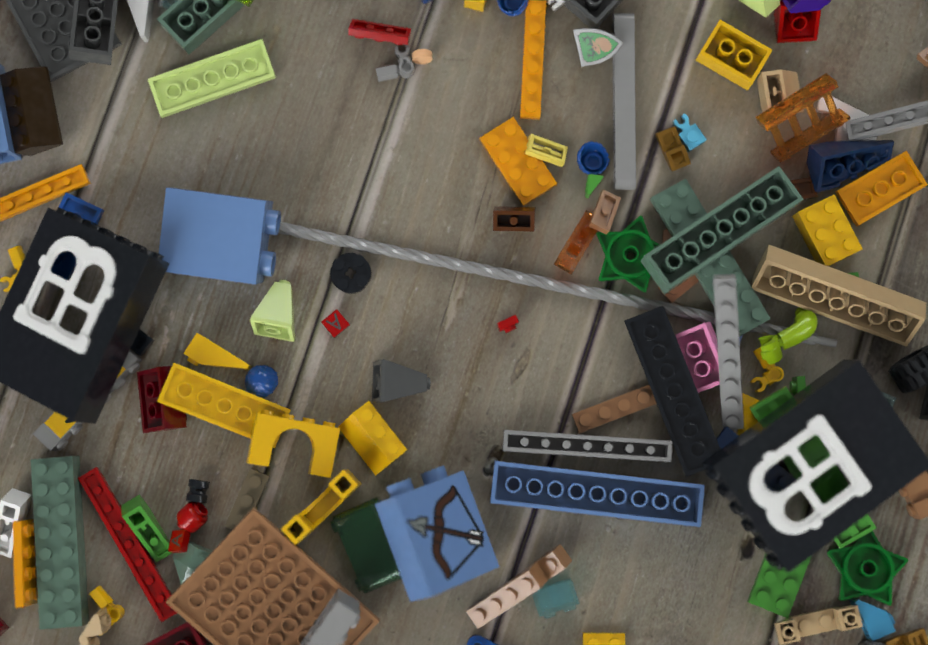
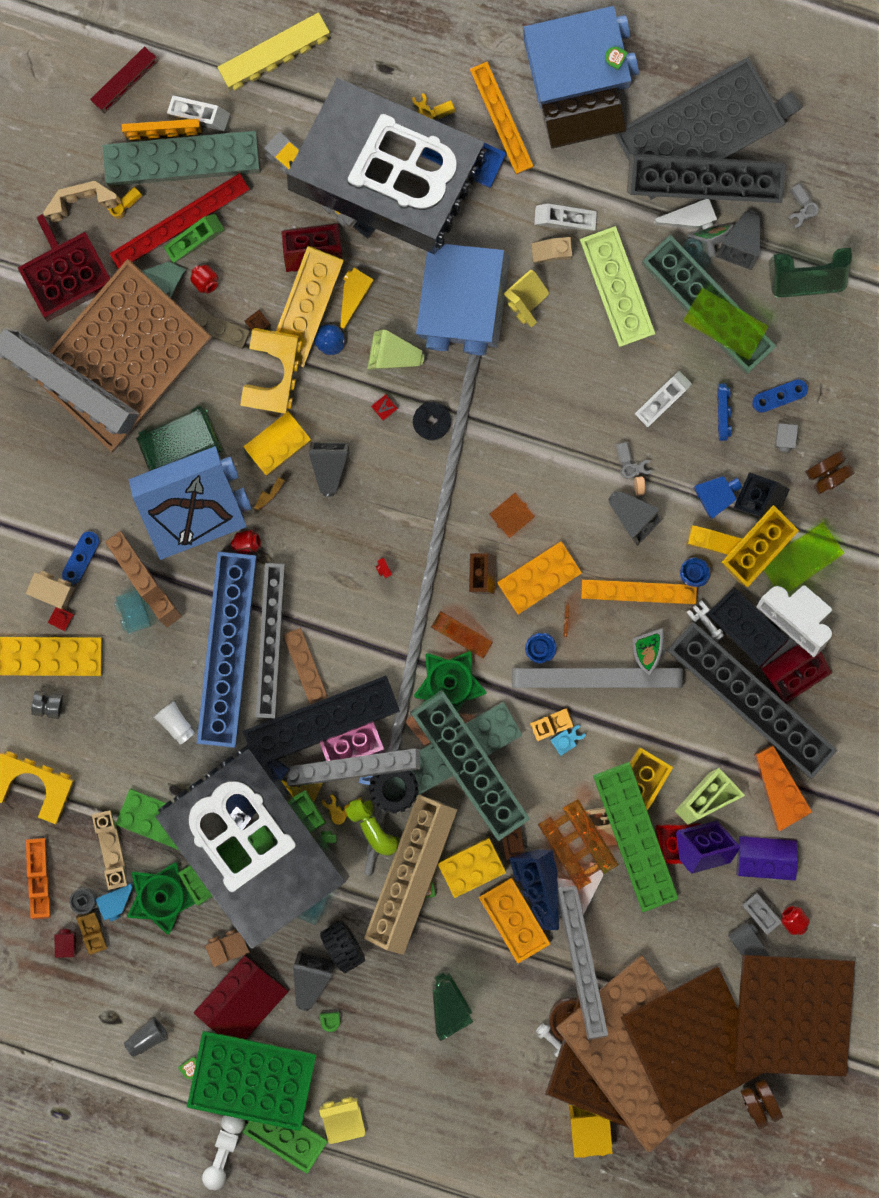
camera: 90 degrees right, 5 degrees up
red tile [168,530,191,553] -> none
black wheel [186,479,210,503] -> none
yellow arch [281,469,362,545] -> none
red plate [348,19,411,45] -> none
light yellow tile [525,134,568,167] -> none
bright green slope [585,174,604,198] -> none
medium nougat plate [588,189,621,235] -> none
none -> white plant [153,701,195,745]
none -> red head [231,530,261,555]
none -> reddish brown tile [244,309,271,331]
none -> pearl gold slope [254,477,286,511]
none -> black tyre [369,770,419,814]
none -> clear orange piece [489,493,535,538]
none -> light yellow bracket [503,270,549,328]
none -> tan slope [531,237,572,263]
none -> white slope [534,203,597,231]
none -> clear orange piece [562,602,570,637]
none -> bright green plate [593,762,678,912]
none -> dark grey slope [608,491,664,546]
none -> white slope [635,371,692,427]

